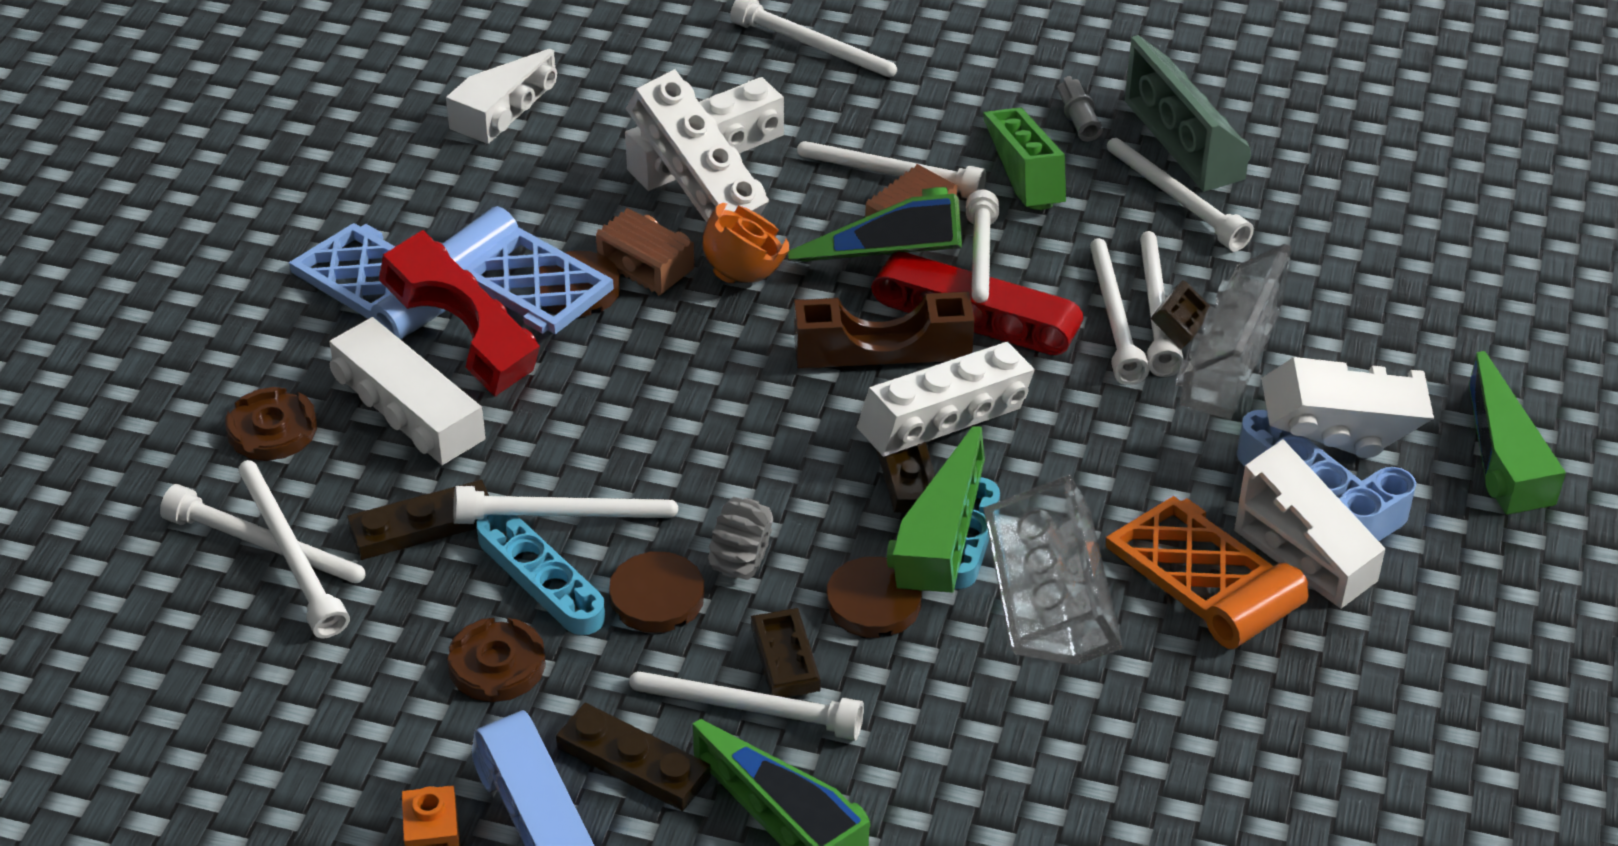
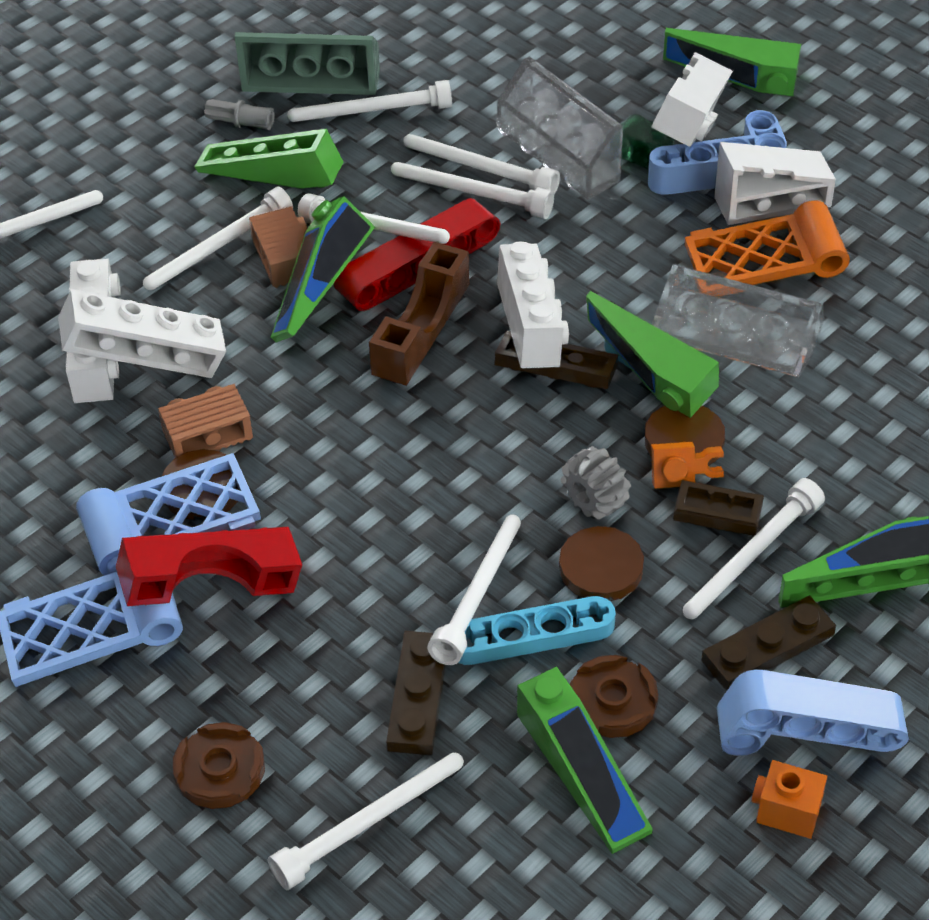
camera: 60 degrees left, 5 degrees up
white piece [239,460,350,638] -> none
white brick [329,317,485,465] -> none
orange cylinder [703,203,789,283] -> none
dark brown plate [1150,280,1213,349] -> none
none -> slope [517,667,653,854]
none -> orange plate [651,442,724,489]

